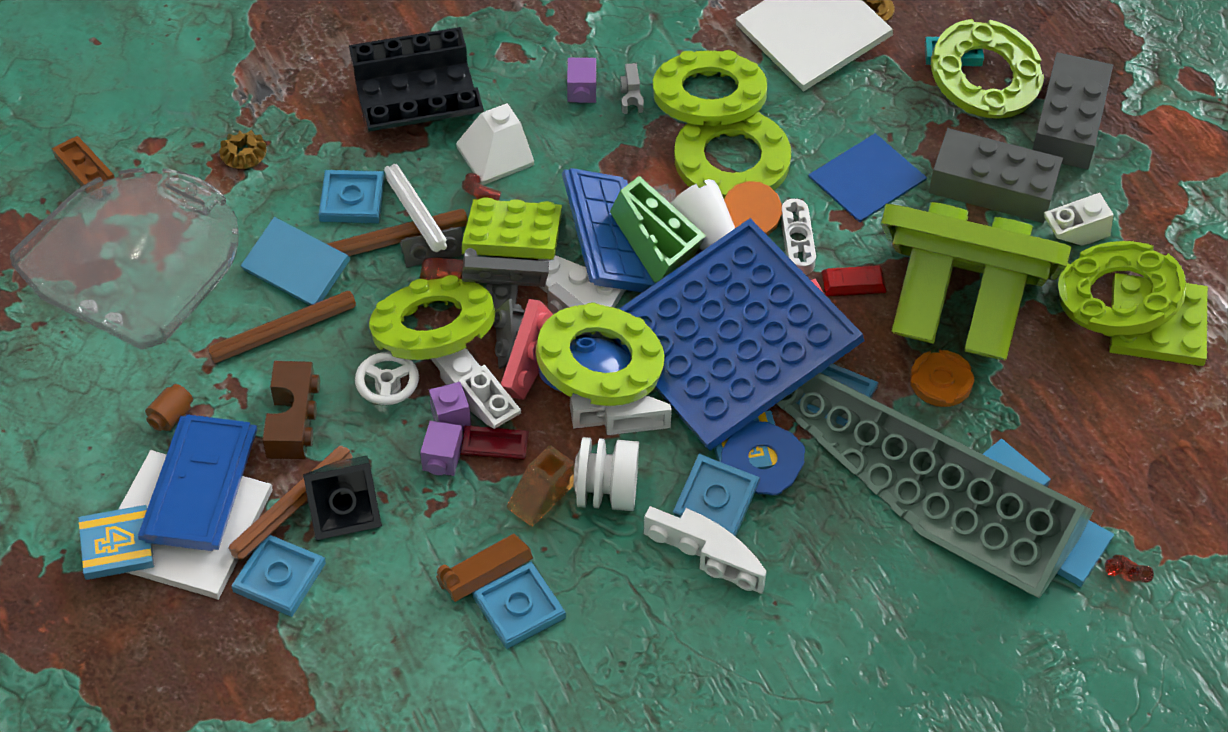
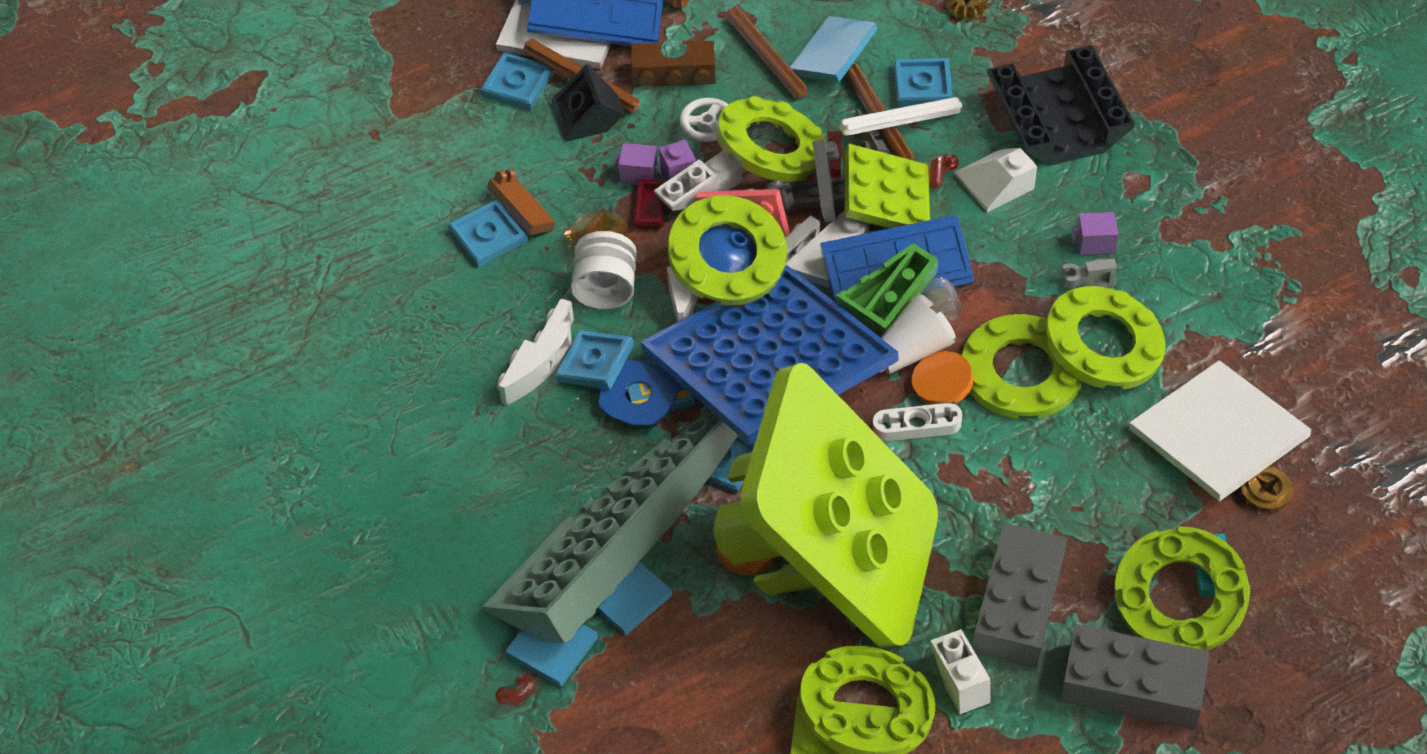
camera: 90 degrees right, 0 degrees up
blue piece [808,133,927,222] -> none

